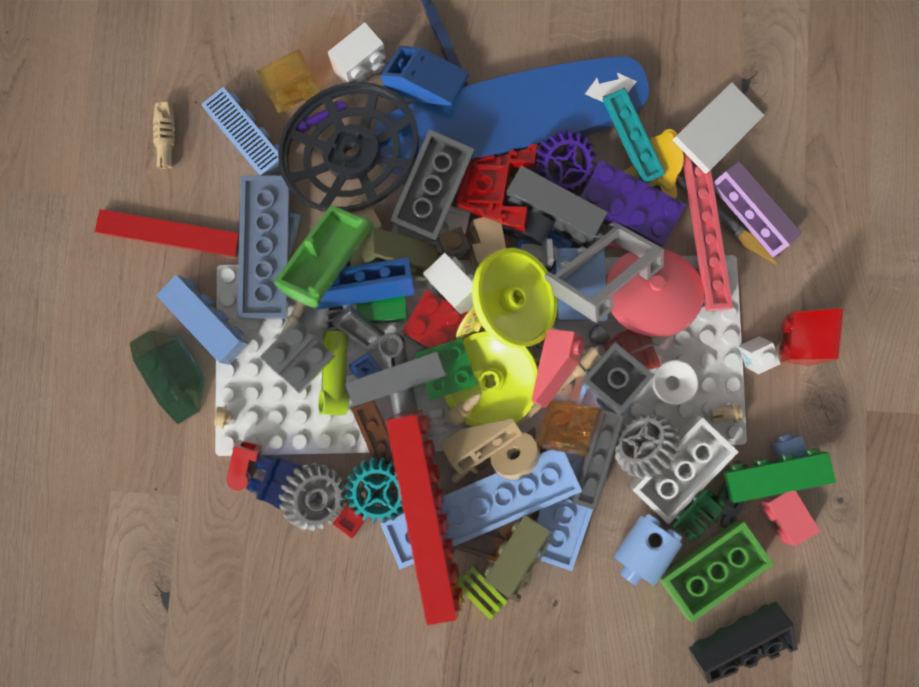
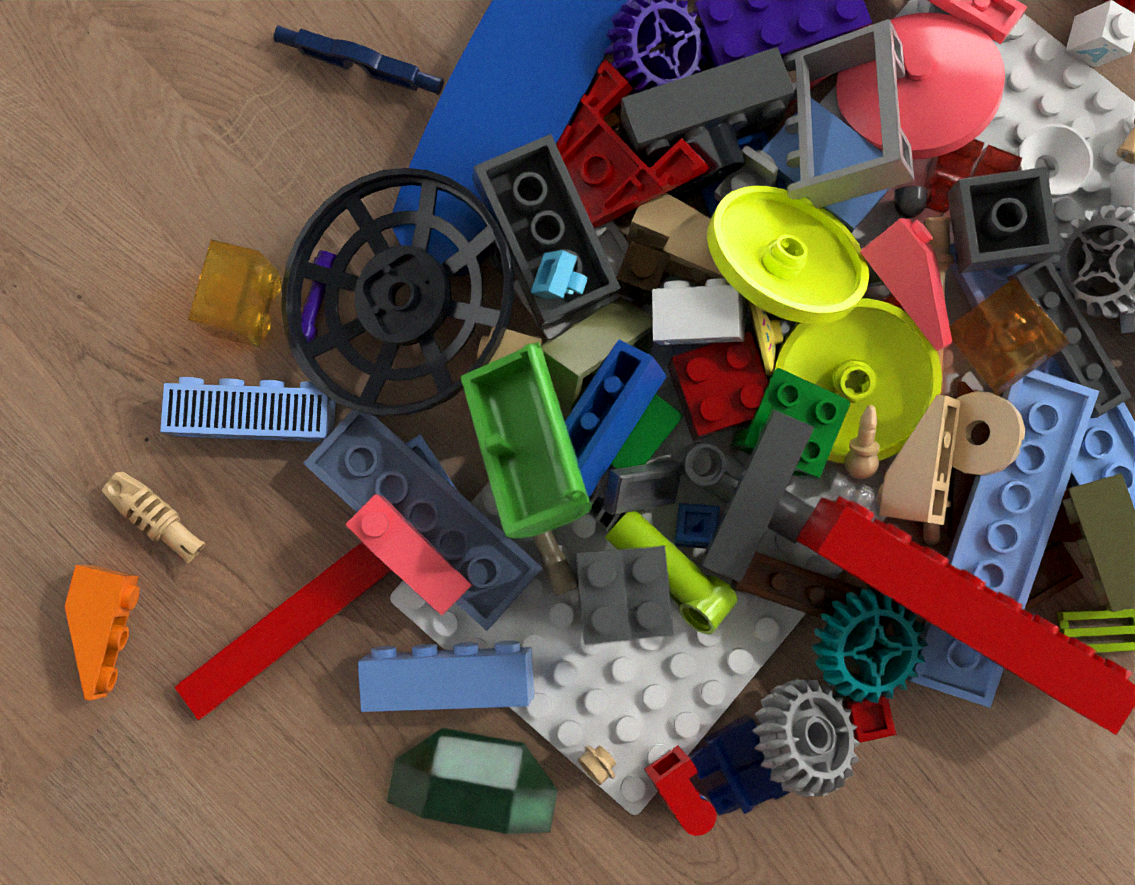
camera: 45 degrees left, 0 degrees up
white brick [328,22,387,83] -> none
blue slope [381,45,469,106] -> none
none -> orange slope [64,565,140,701]
none -> coral slope [345,494,472,616]
none -> medium azure tile [531,250,587,299]

